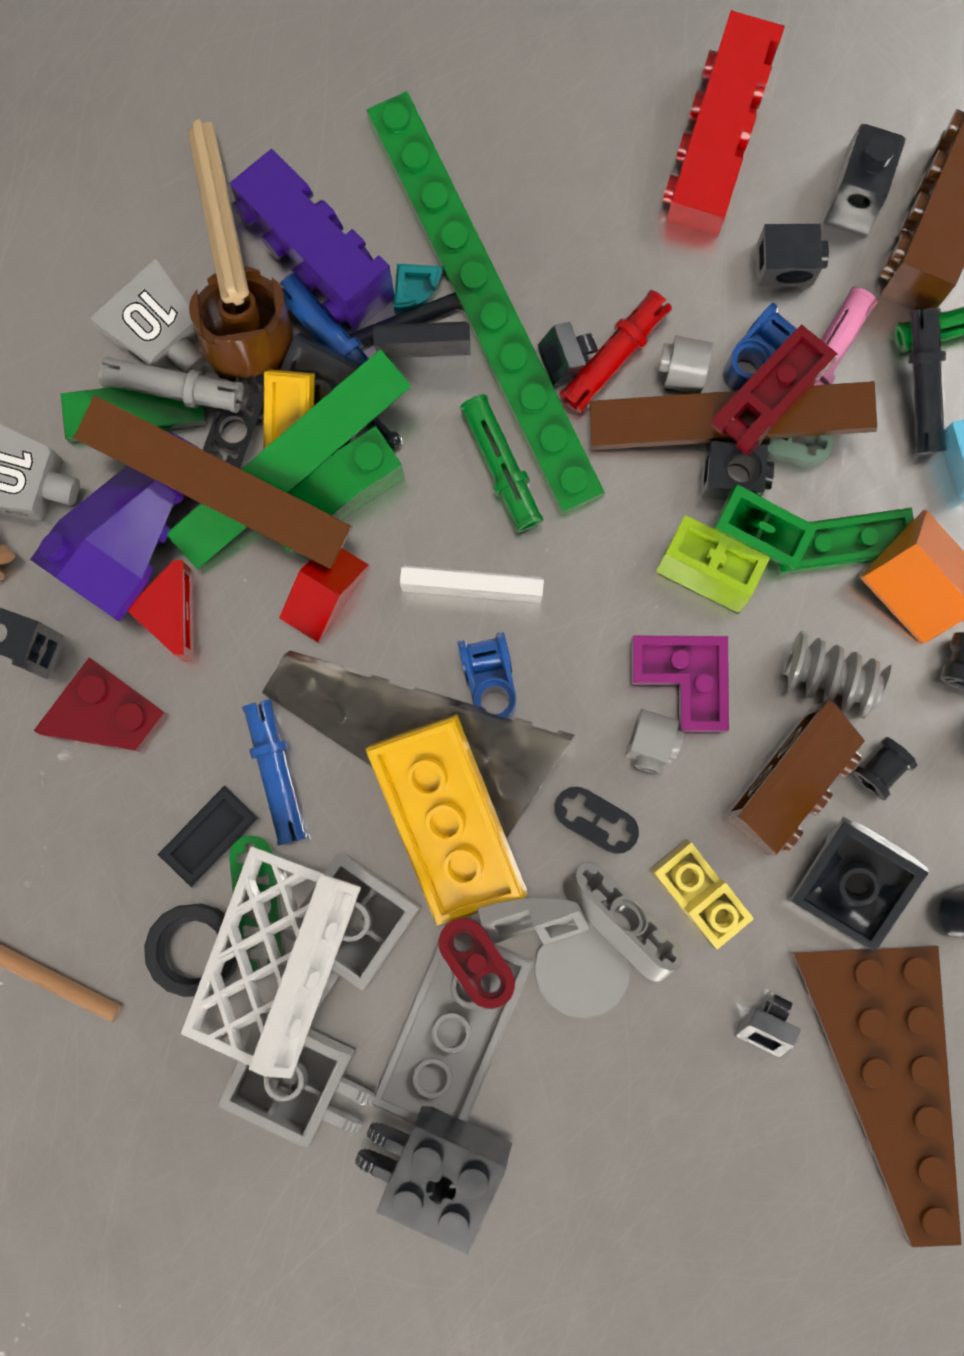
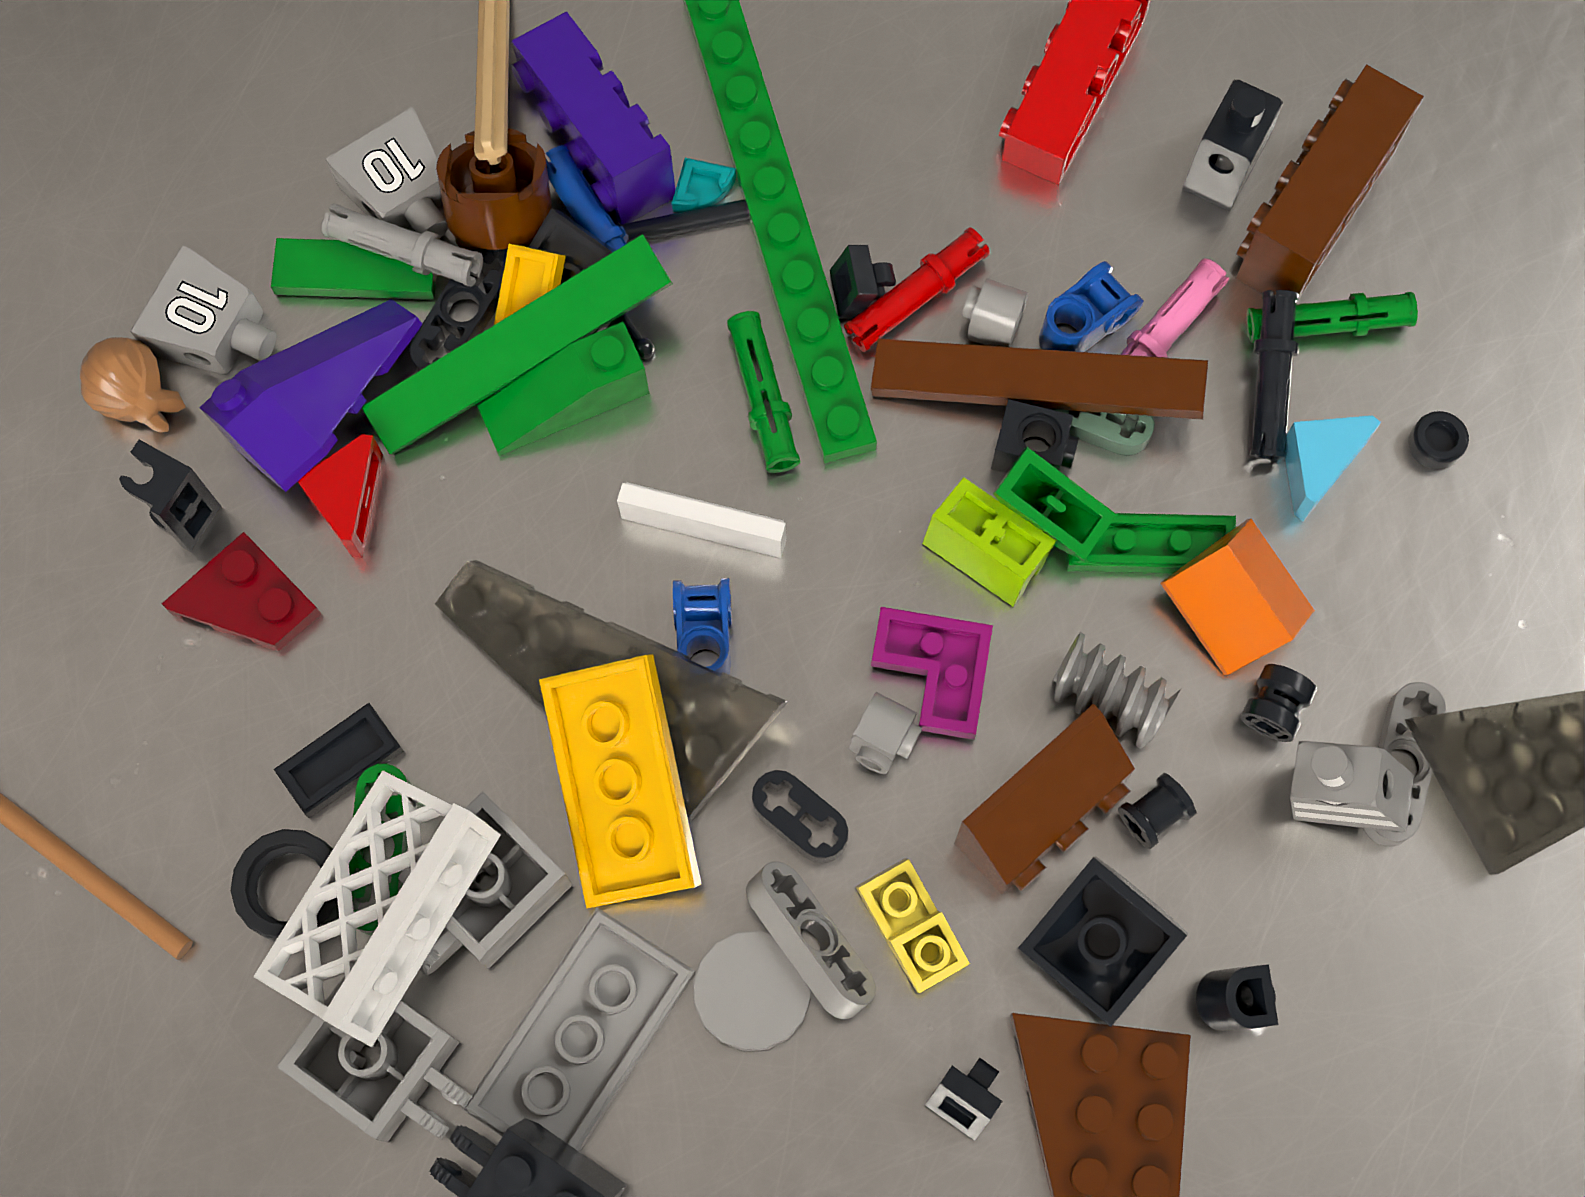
camera: 10 degrees right, 10 degrees down
reddish brown tile [73,395,353,569] -> none
blue pin [242,699,308,846] -> none
red slope [279,548,370,644] -> none
black tile [373,321,471,358] -> none
dark red plate [439,918,515,1009] -> none
light grey slope [477,898,590,945] -> none
dark red plate [711,324,838,456] -> none
black brick [757,224,829,286] -> none

